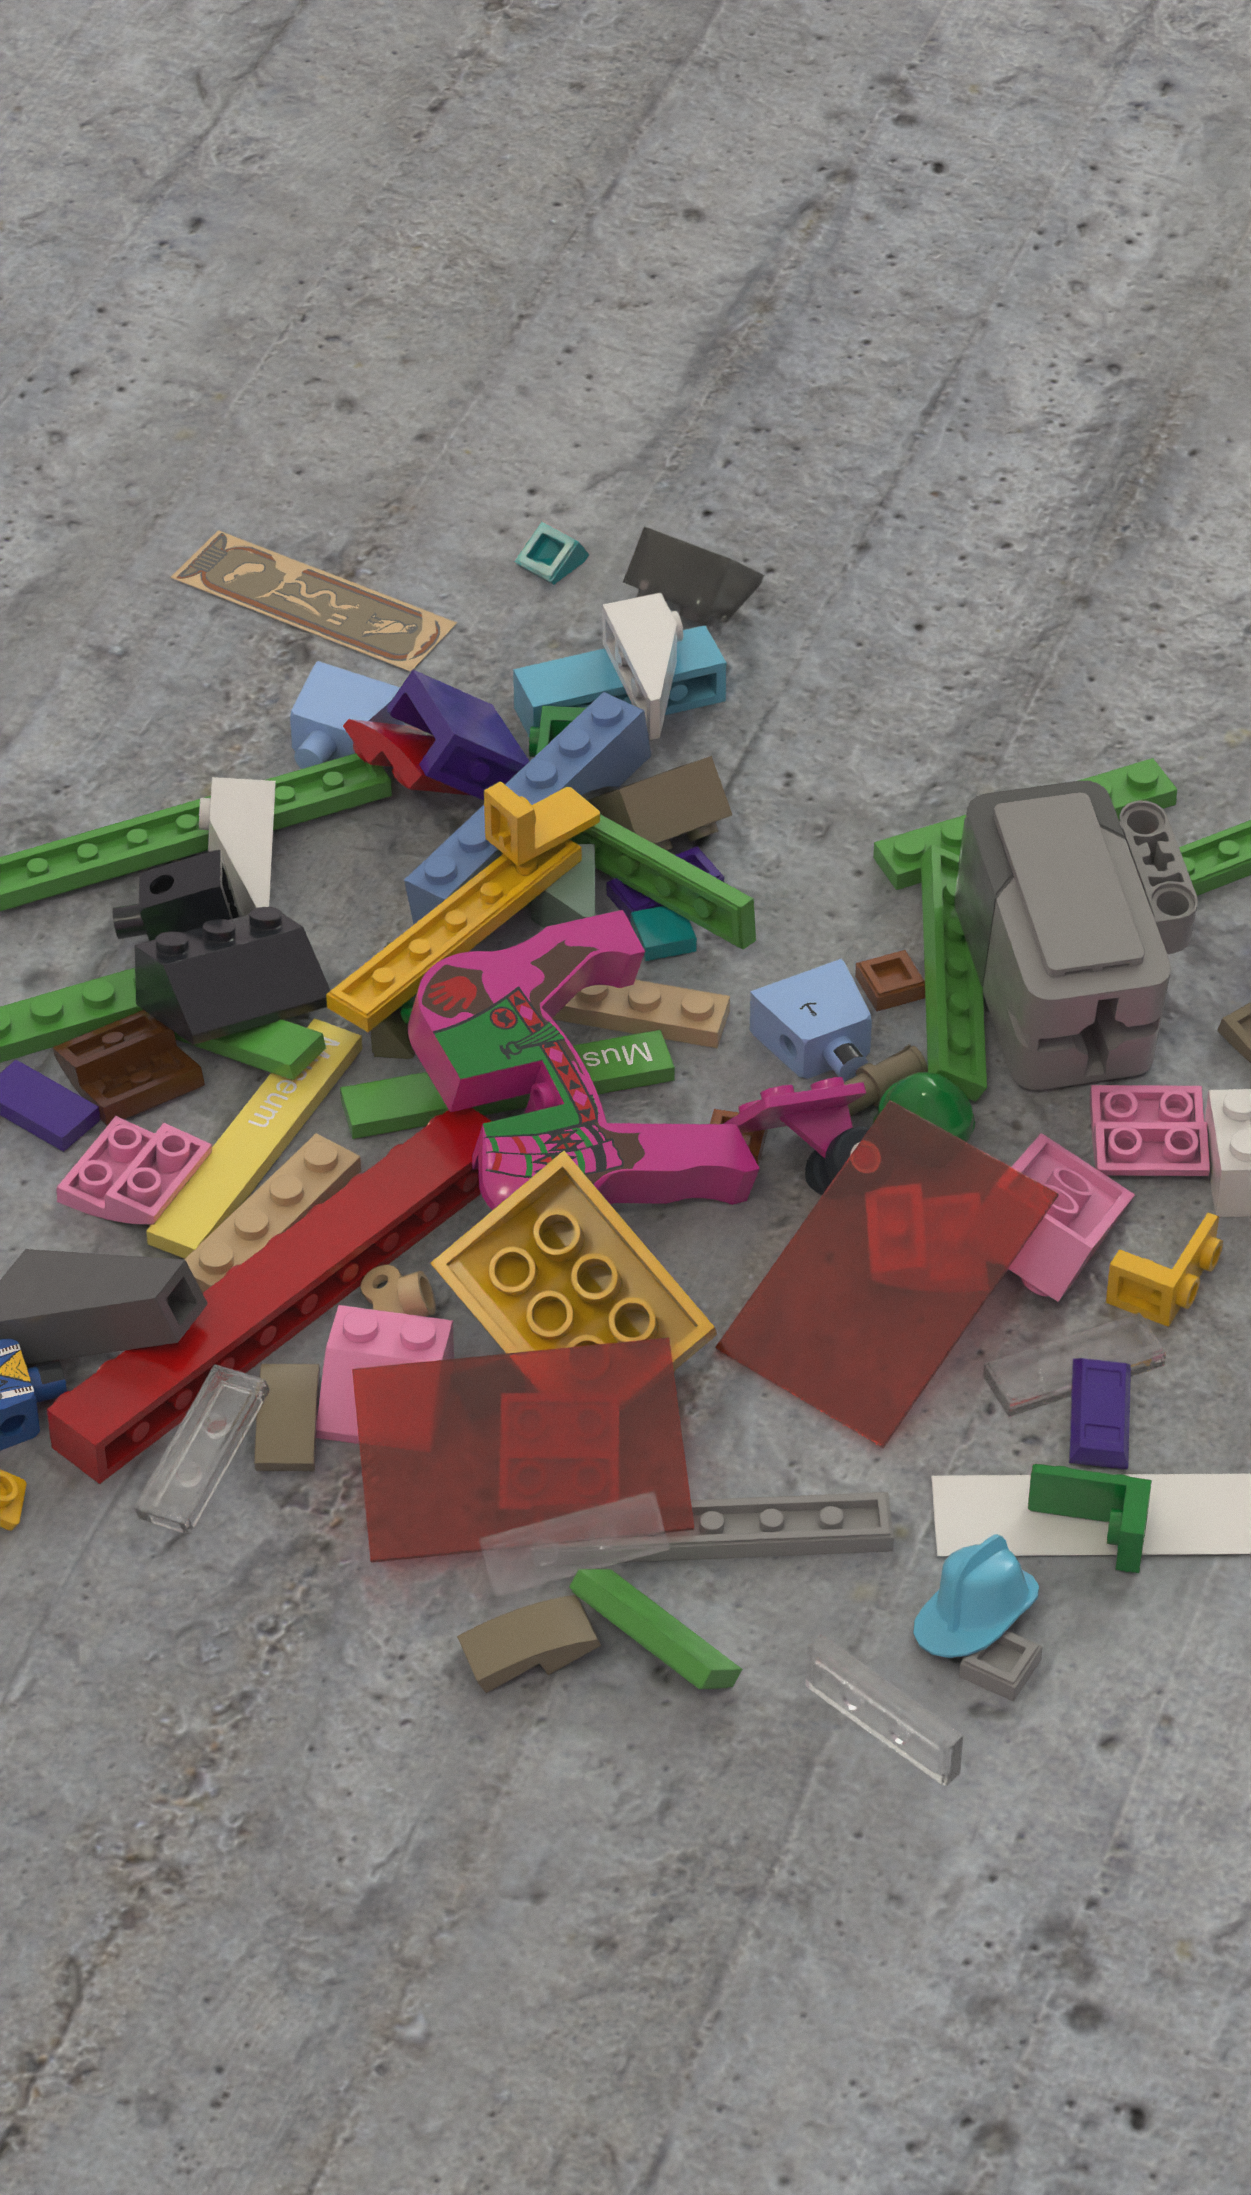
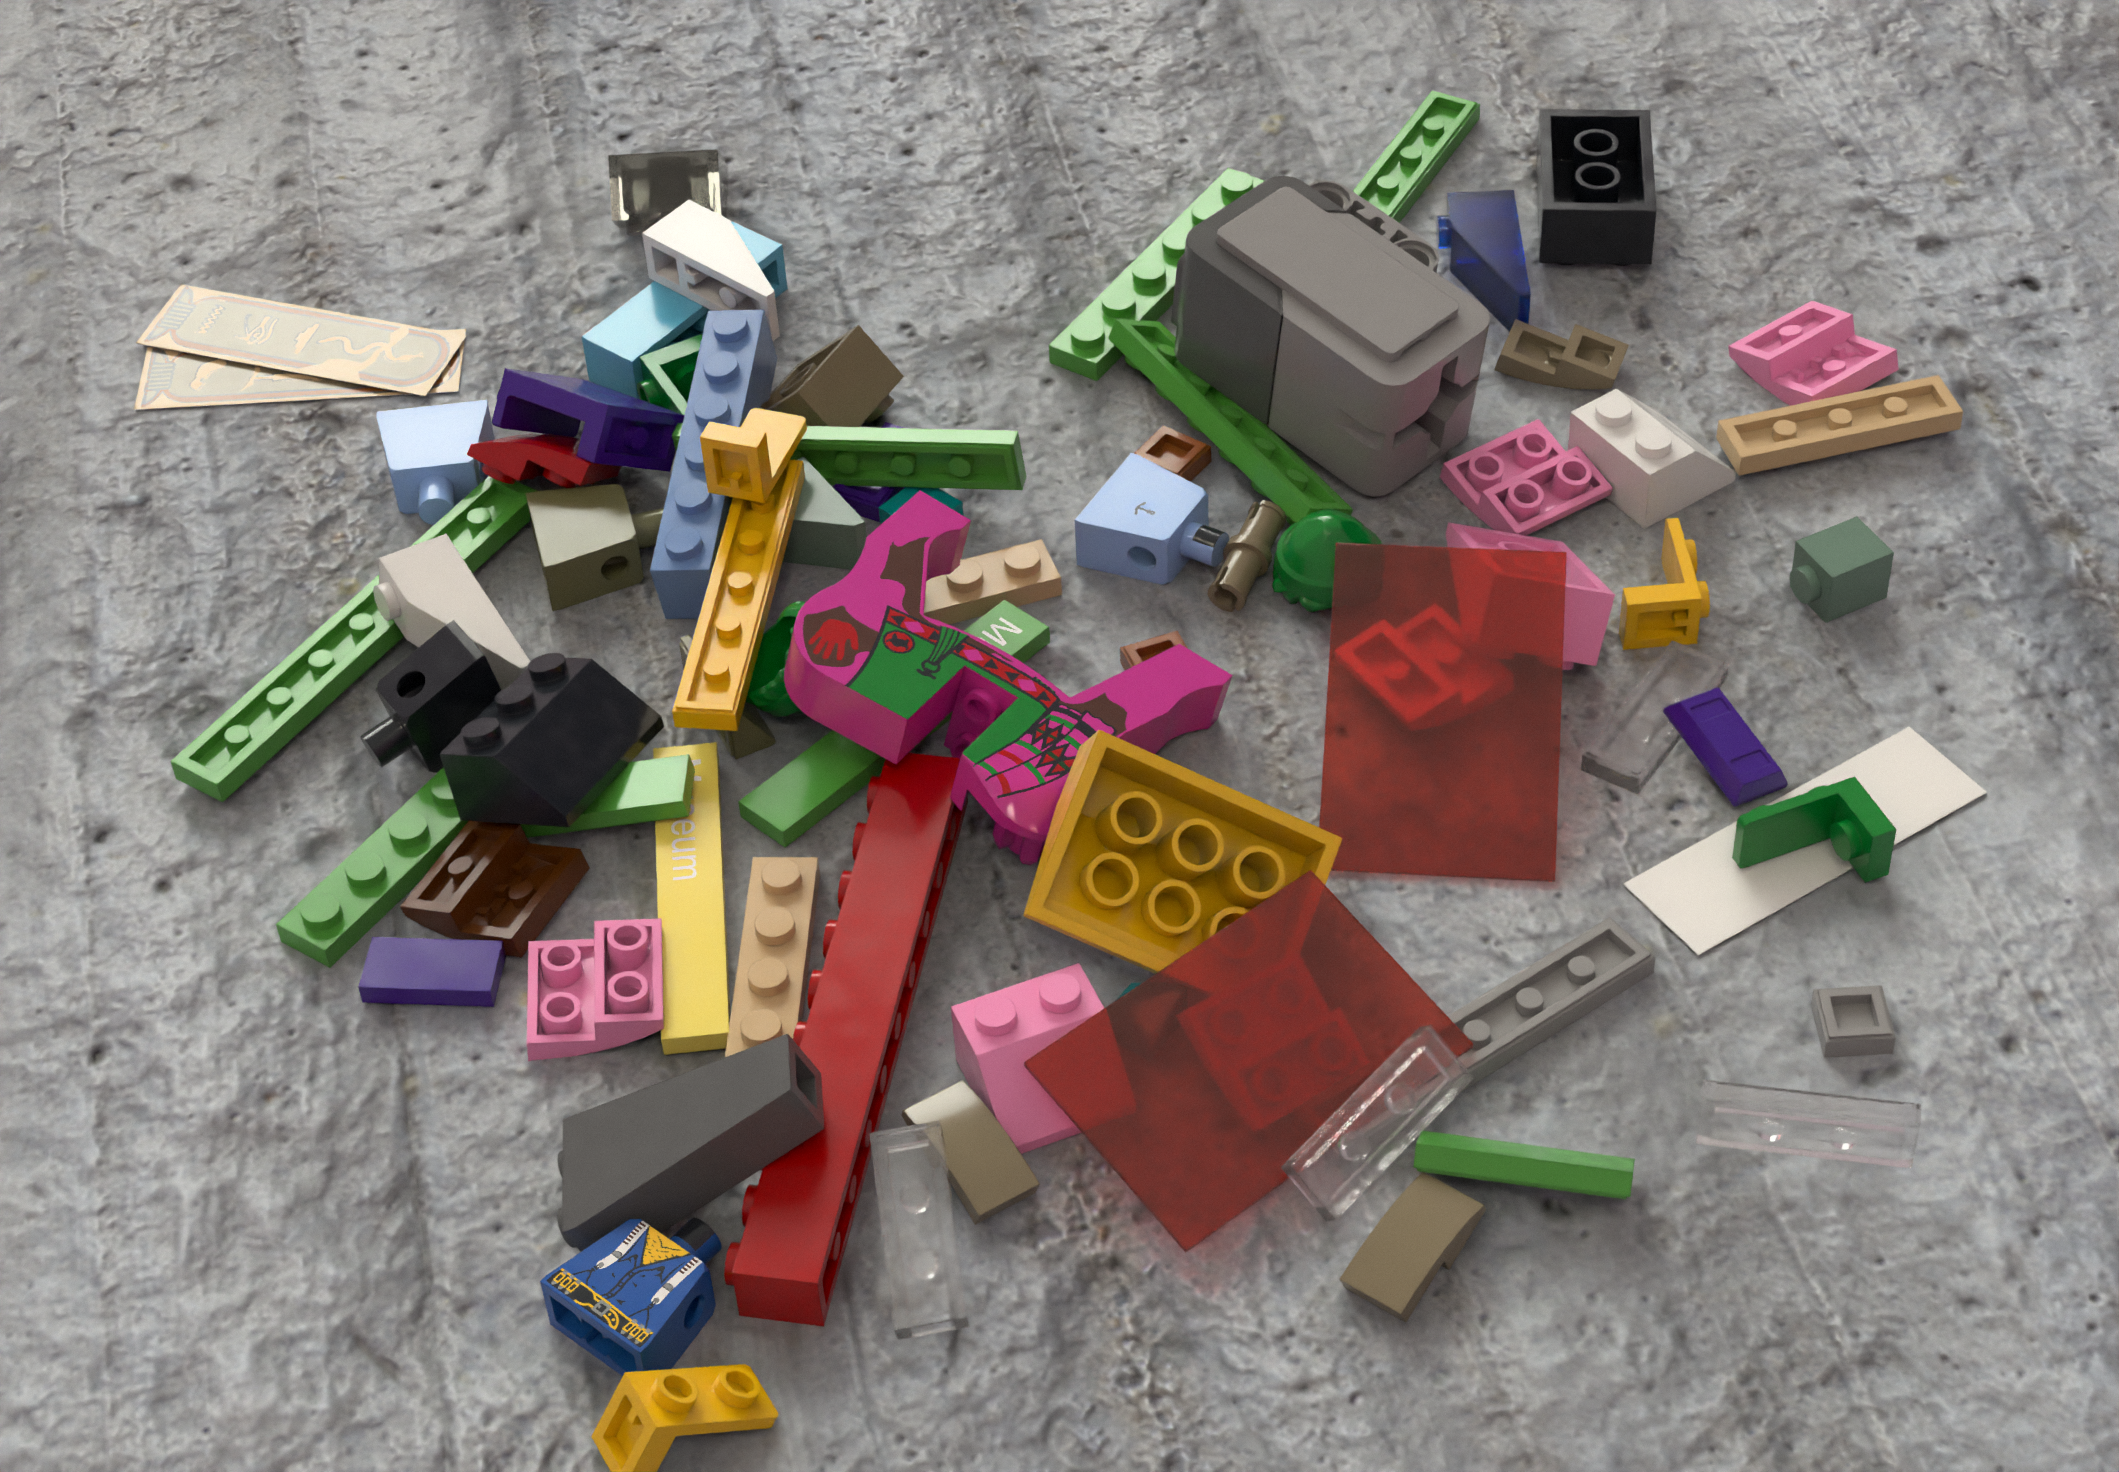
camera: 30 degrees left, 0 degrees up
tan piece [360,1265,436,1317] -> none
teal slope [514,521,589,585] -> none
dark pink plate [724,1077,895,1200] -> none
medium azure piece [913,1534,1039,1658] -> none
none -> sticker [136,285,467,396]
none -> olive torso [525,484,664,611]

